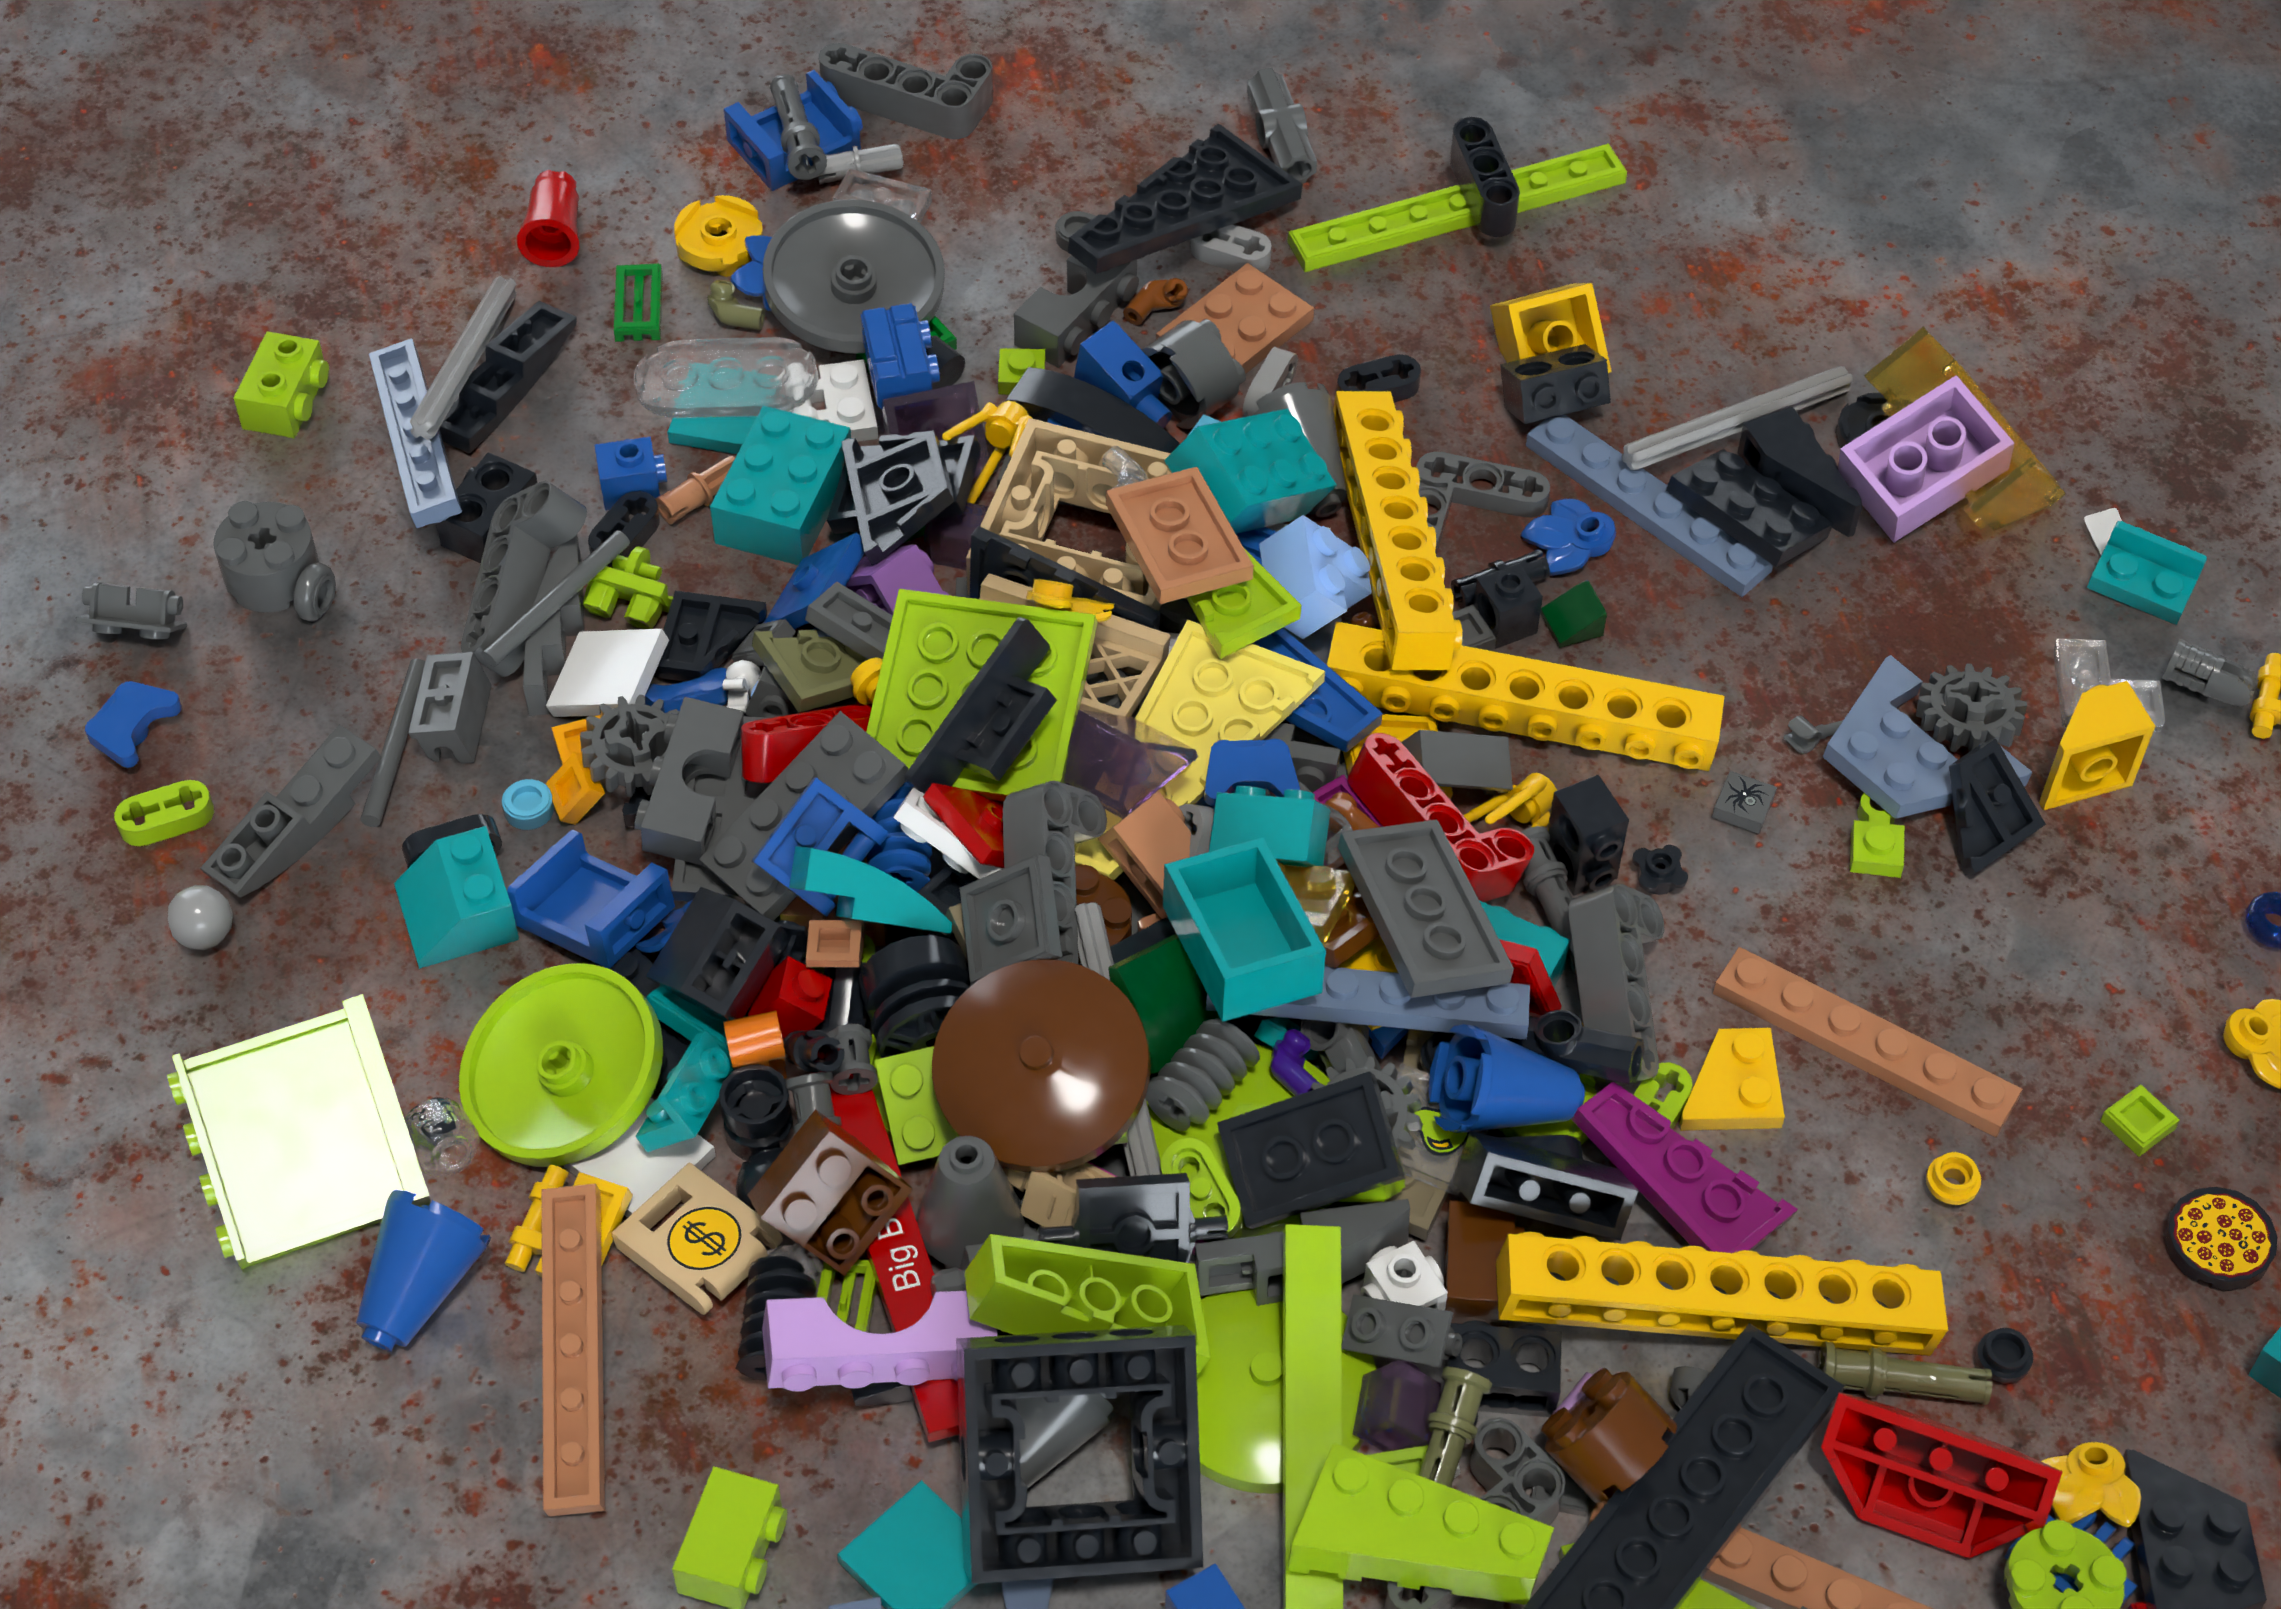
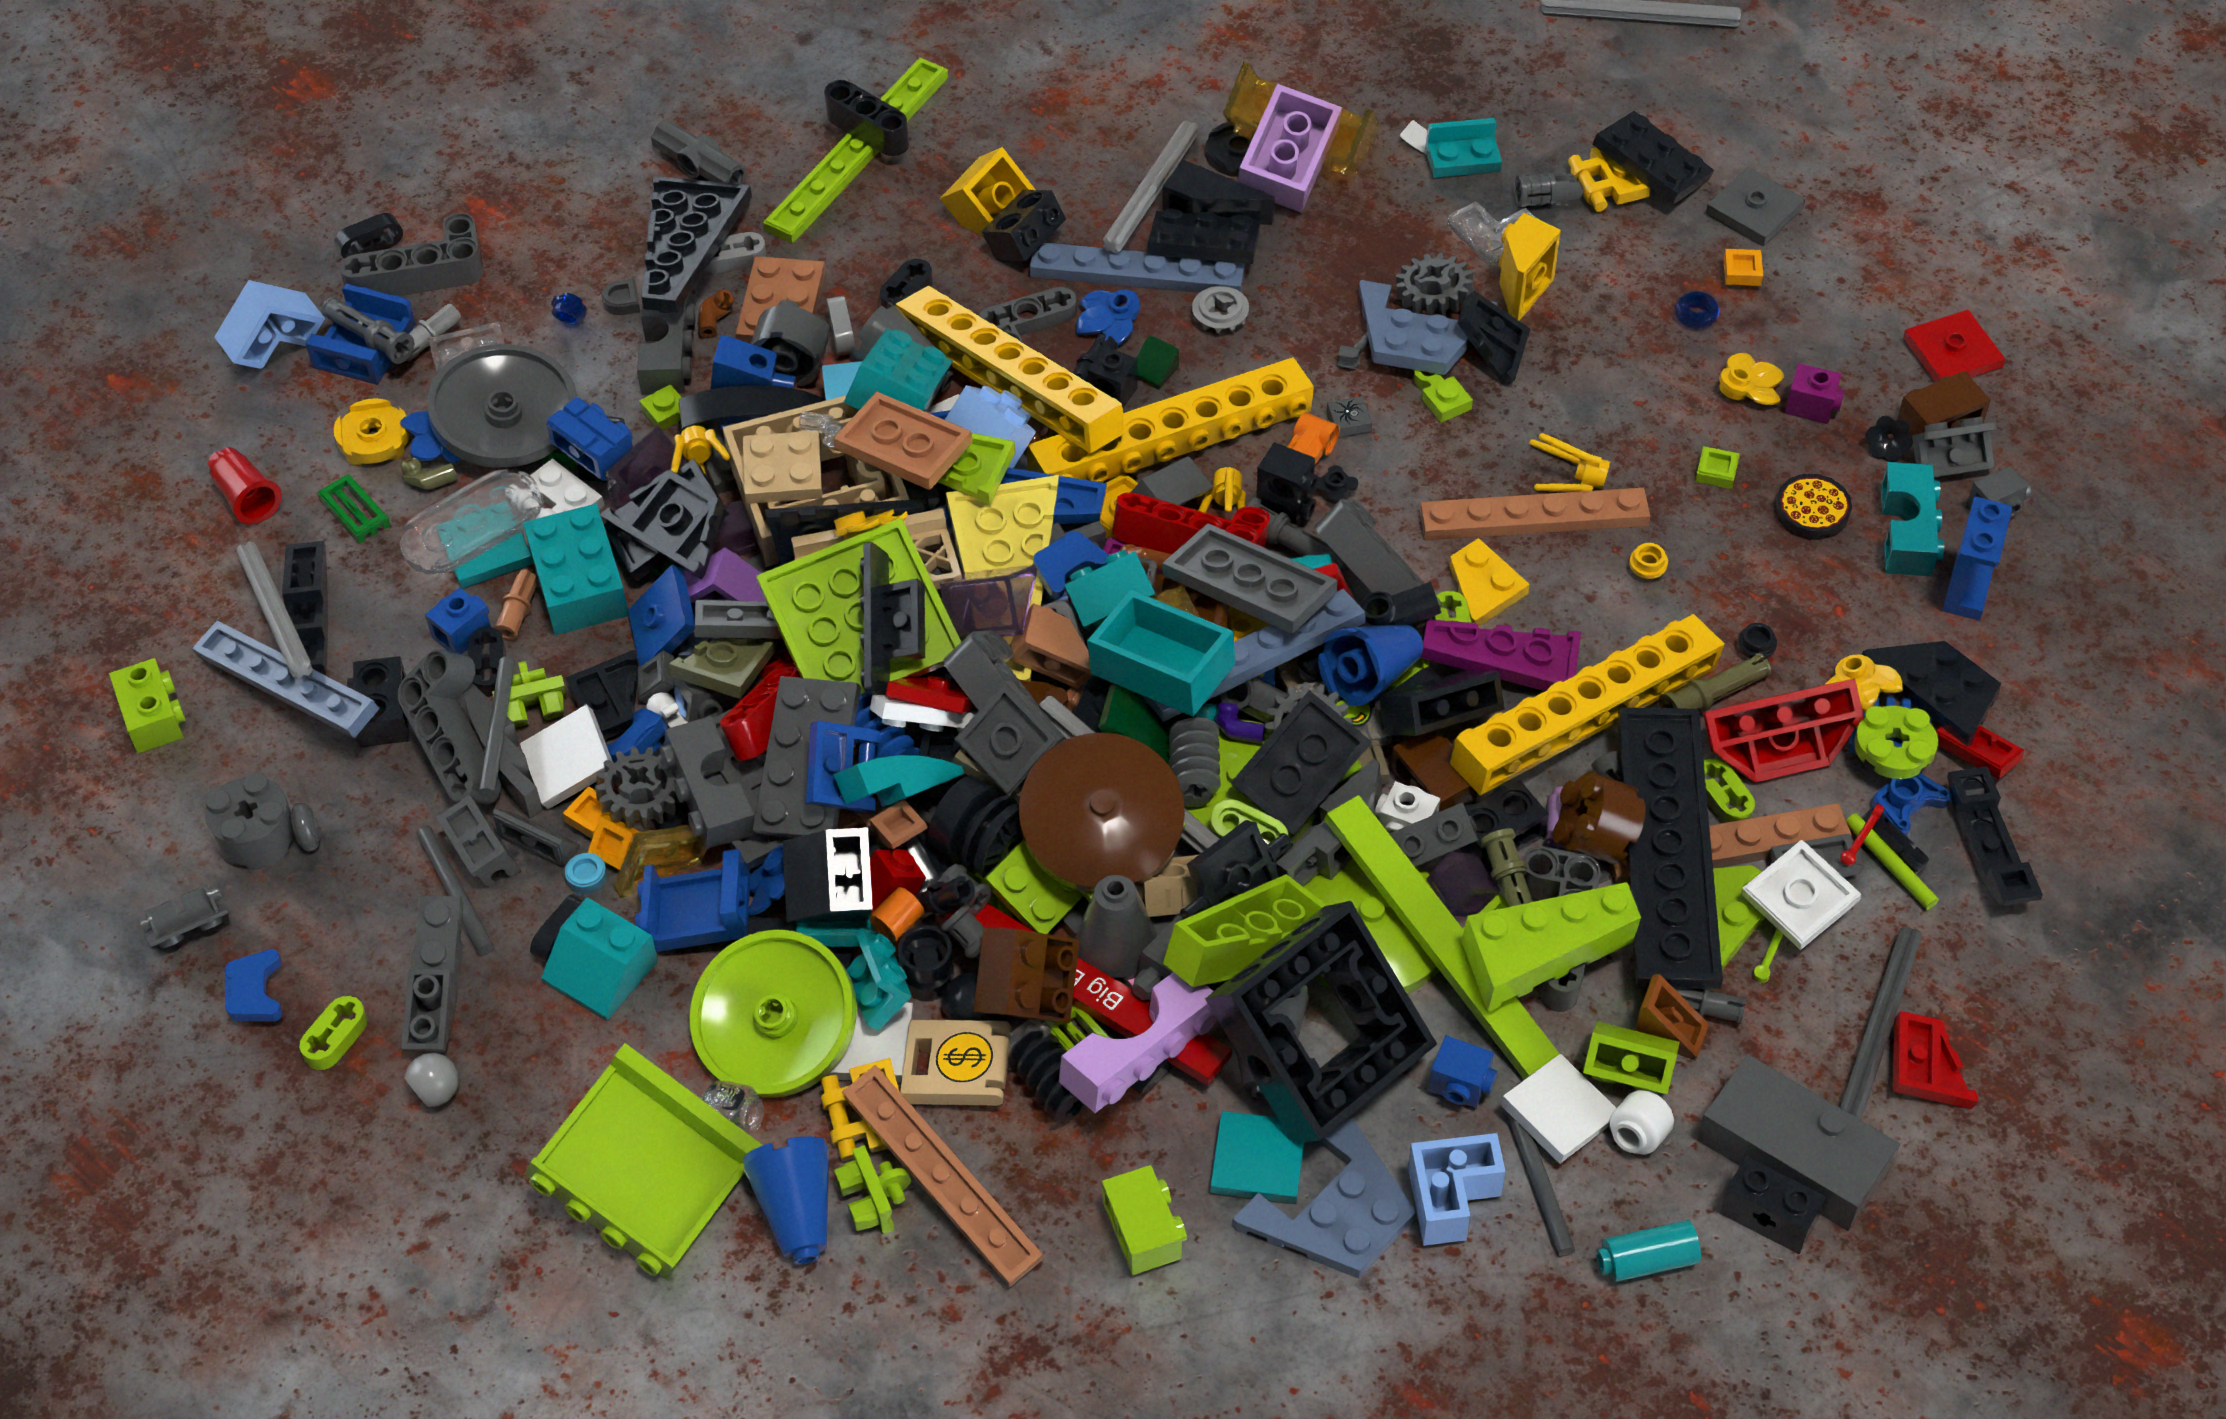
camera: 35 degrees left, 0 degrees up
yellow plate [850,657,883,705] -> none
none -> light blue brick [214,280,325,369]
none -> black beam [334,213,403,259]
none -> dark grey slope [492,809,580,867]
none -> clear blue plate [551,293,587,324]
none -> clear yellow wing [613,825,707,898]
none -> tan plate [743,430,823,504]
none -> lime hips [834,1145,911,1234]
none -> light grey gear [1192,286,1249,334]
none -> orange piece [1287,412,1340,465]
none -> yellow plant [1529,433,1611,492]
none -> lime beam [1704,758,1755,823]

